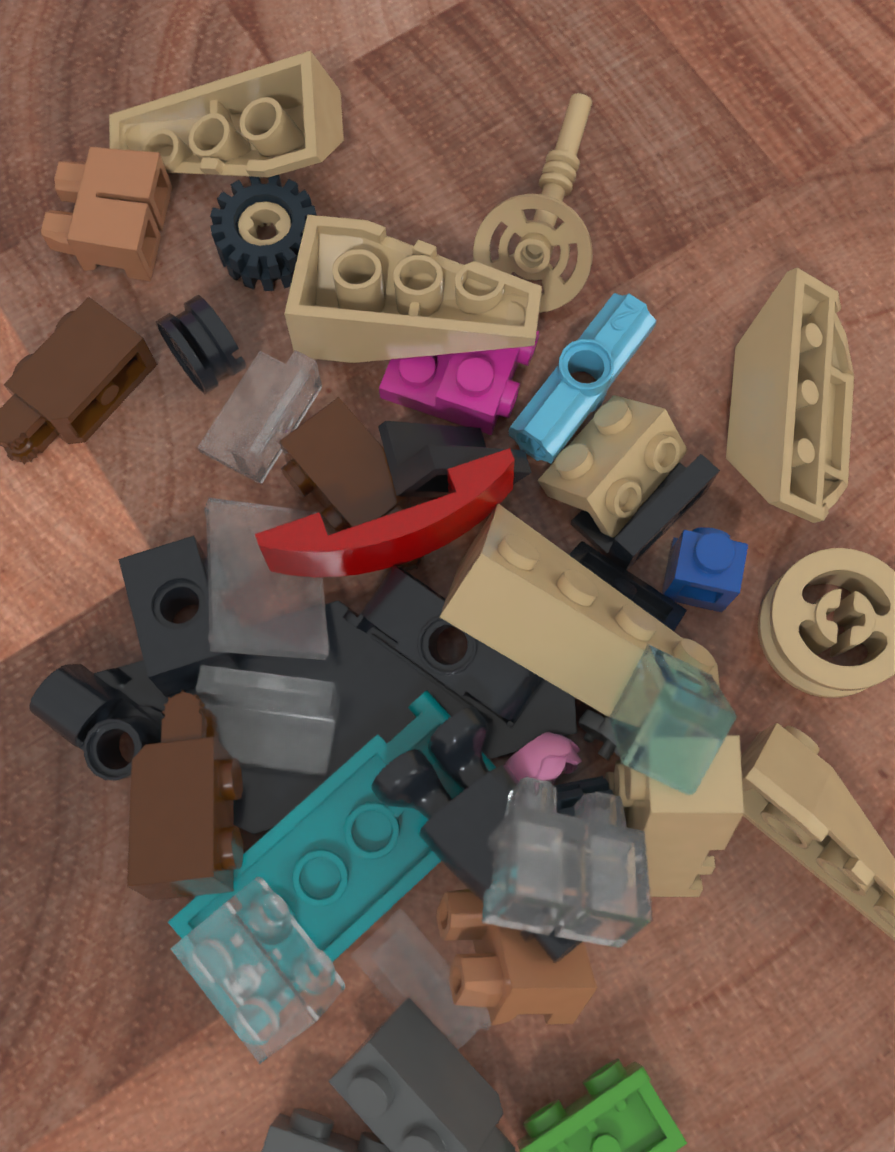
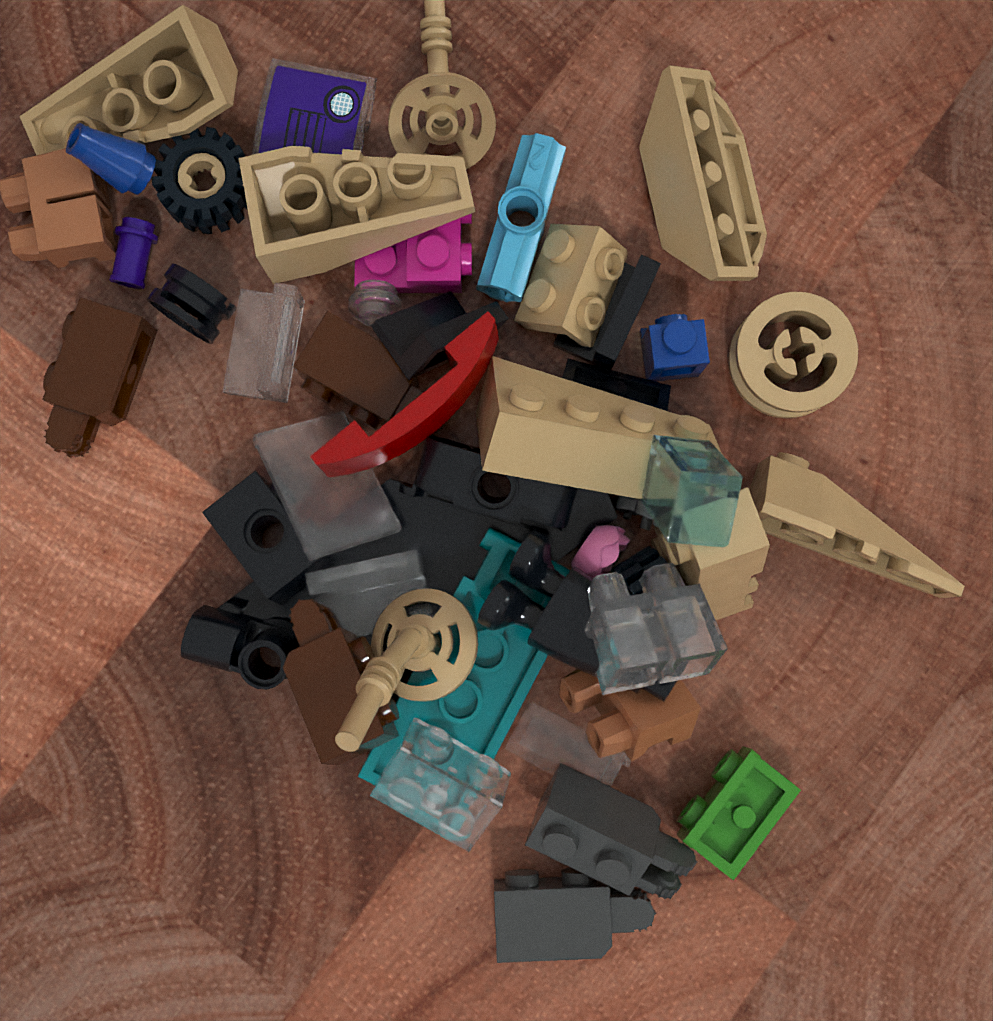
camera: 20 degrees left, 10 degrees up
none -> blue cone [66,123,156,195]
none -> dark purple pin [109,217,159,289]
none -> dark purple slope [252,58,377,155]
none -> tan dish [335,589,478,752]
none -> clear plate [348,280,402,327]

